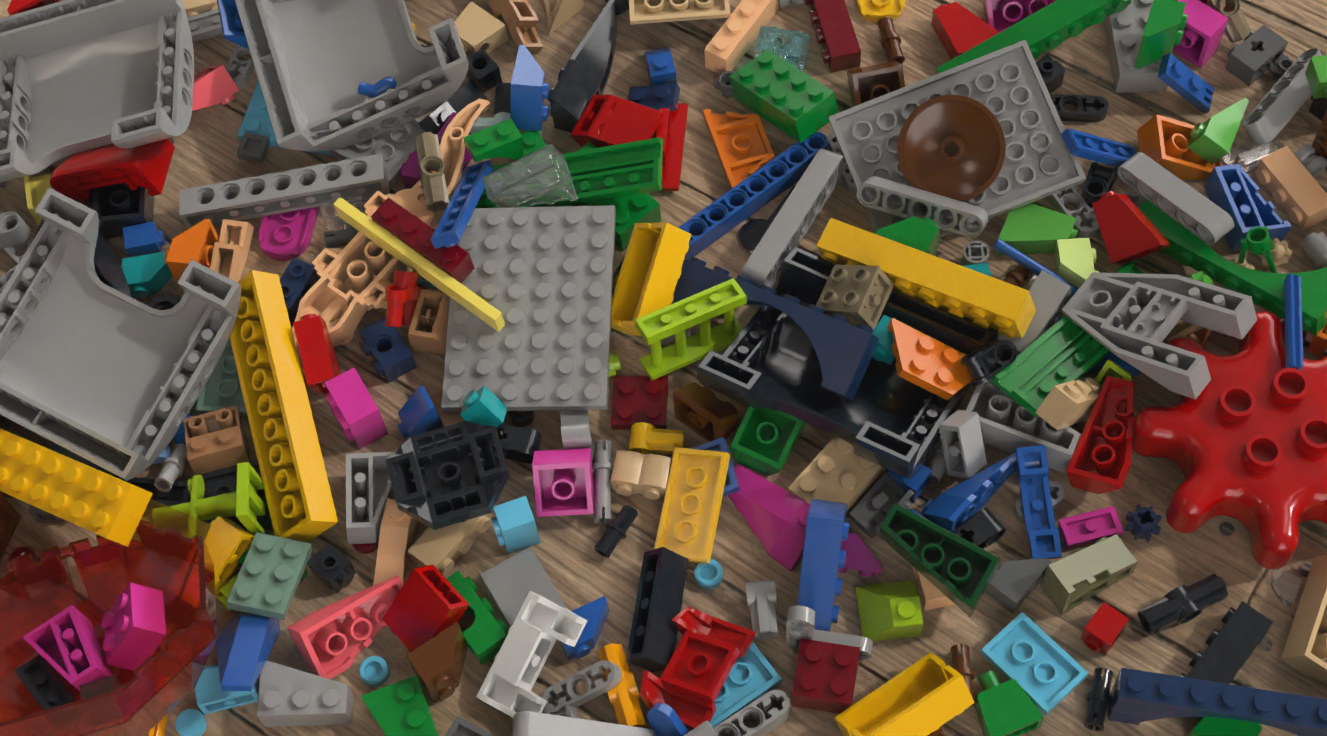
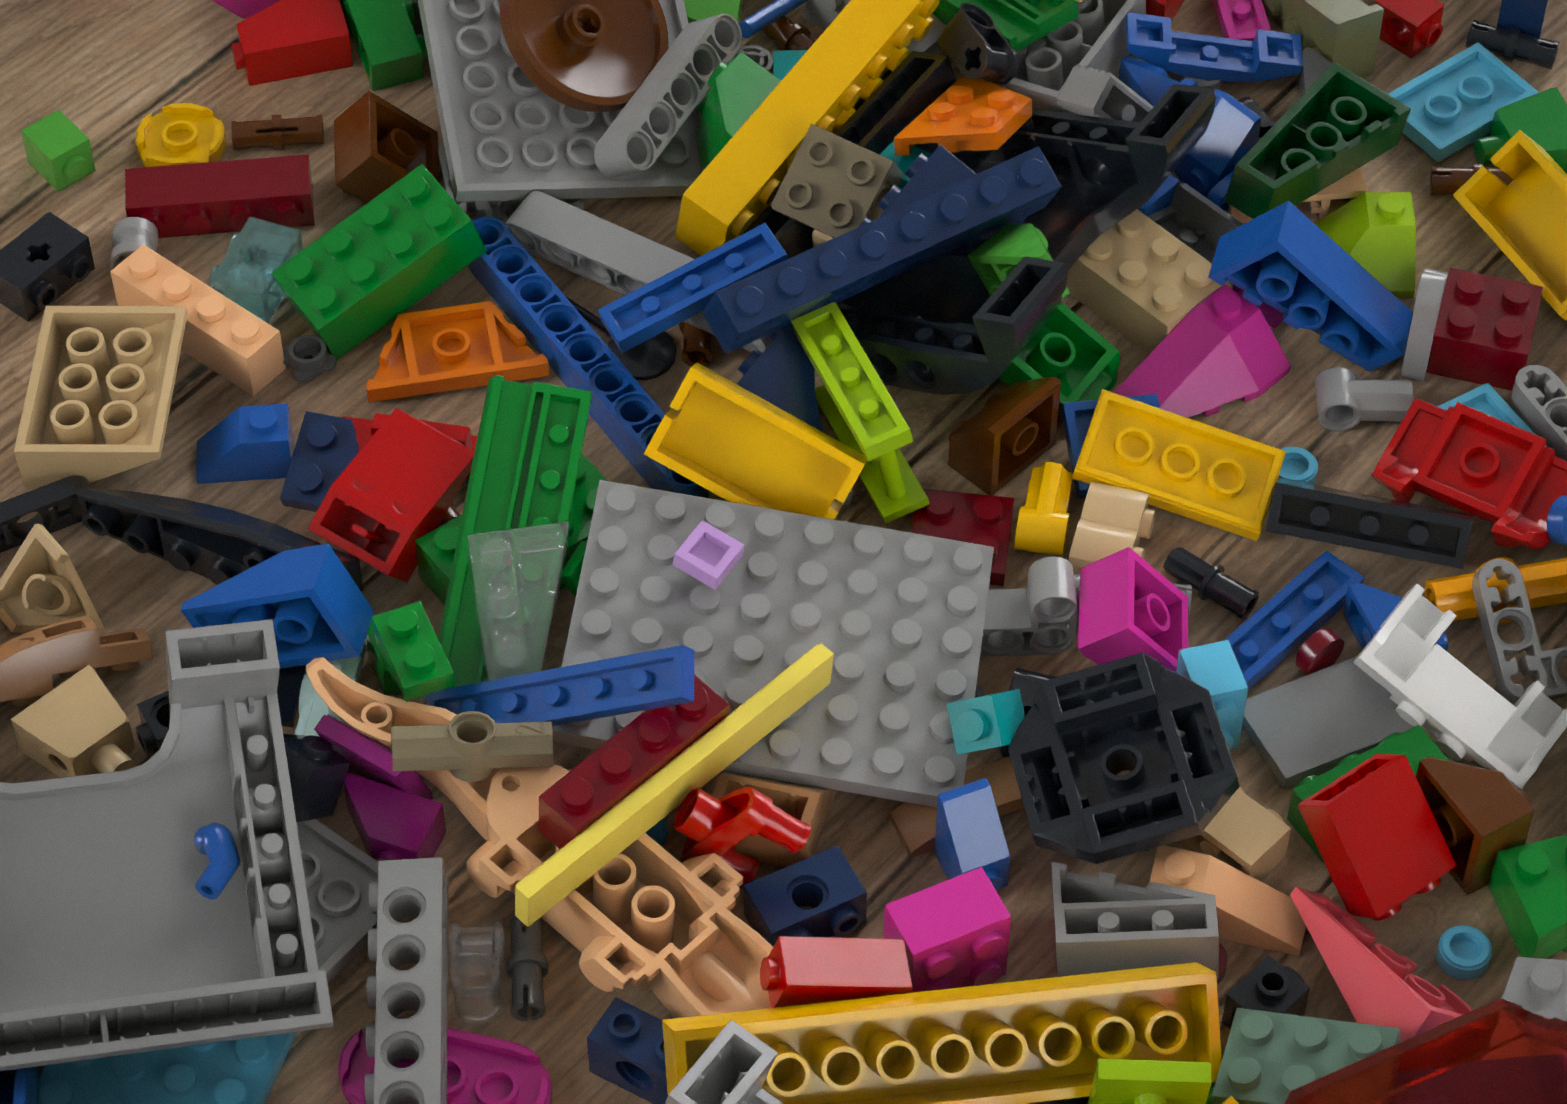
camera: 90 degrees left, 10 degrees down
none -> blue plate [598,223,788,353]
none -> lavender plate [673,520,745,590]
none -> dark blue brick [703,146,1062,354]
none -> bright green slope [967,223,1070,298]
none -> blue plate [1223,550,1365,691]
none -> dark red tile [1296,628,1344,675]

